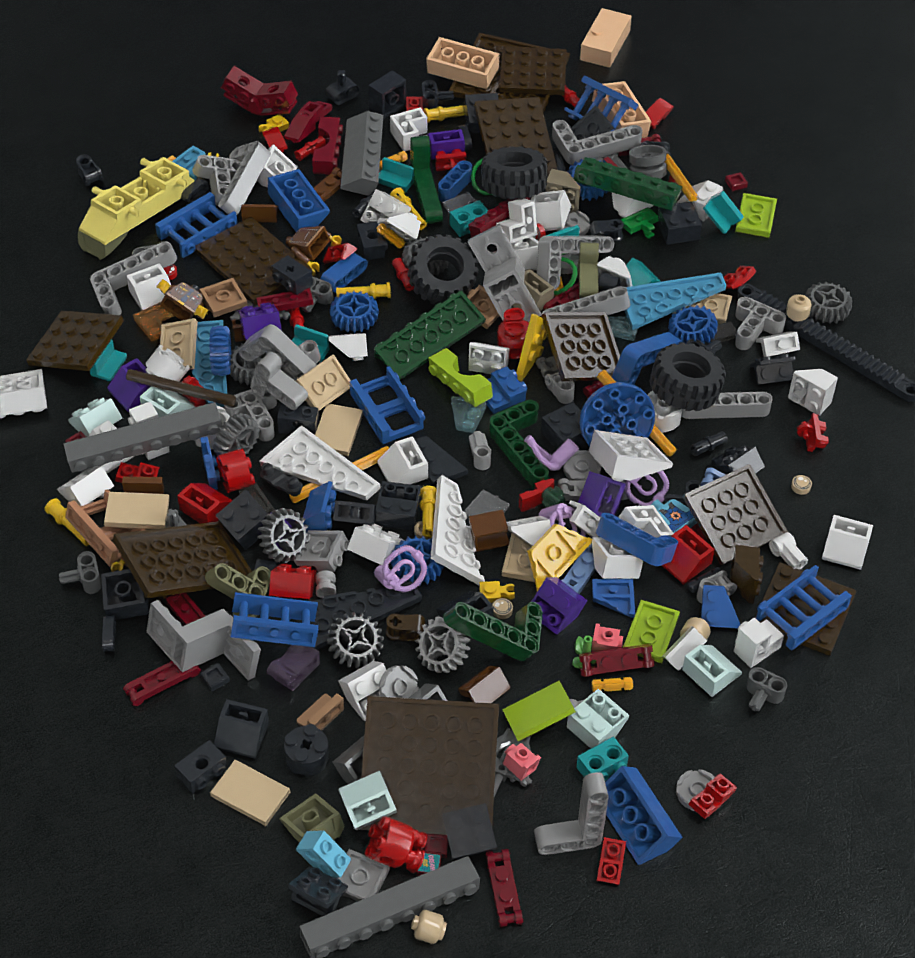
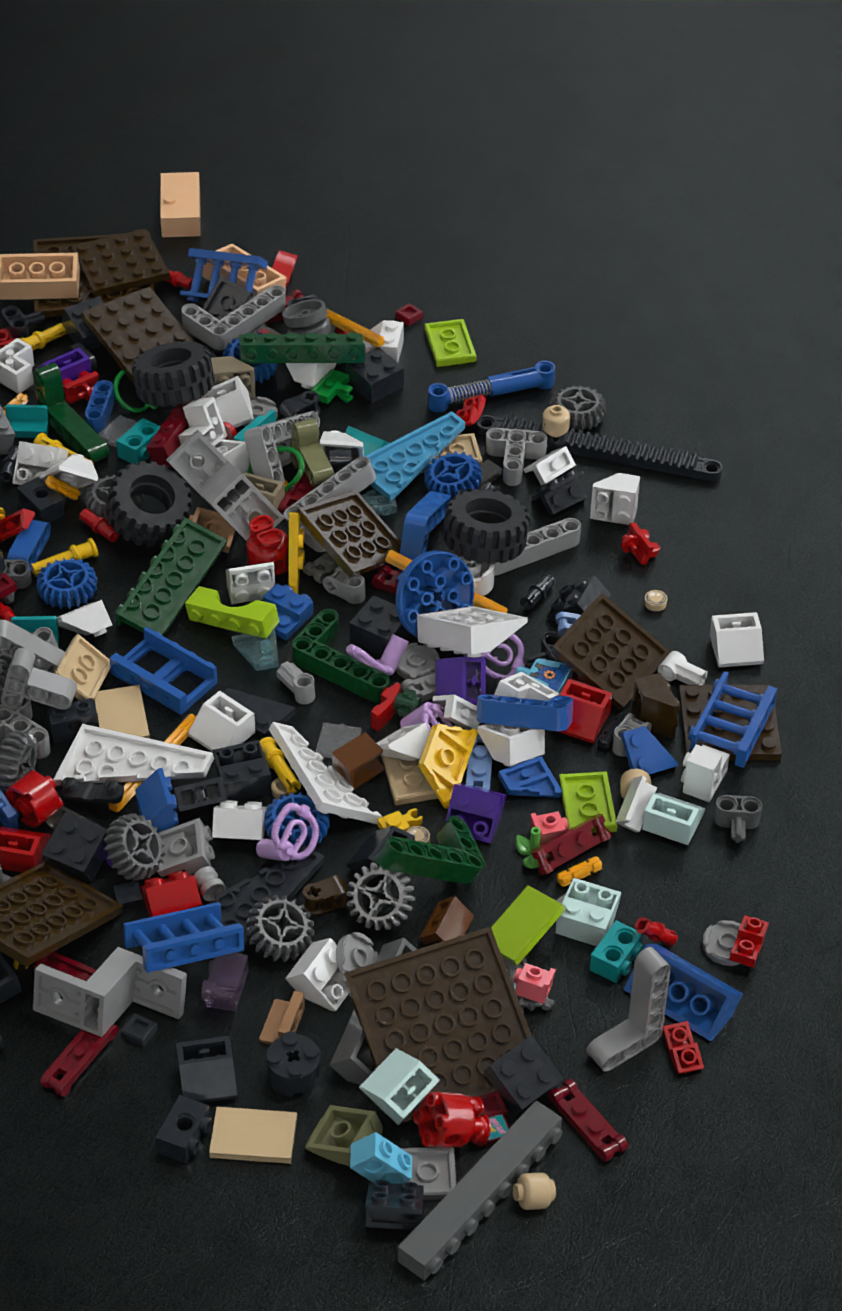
camera: 25 degrees left, 5 degrees down
olive beam [205,563,271,618] -> none
teal panel [703,191,744,234] -> none
none -> blue piece [428,360,555,412]
none -> red pin [635,917,678,947]

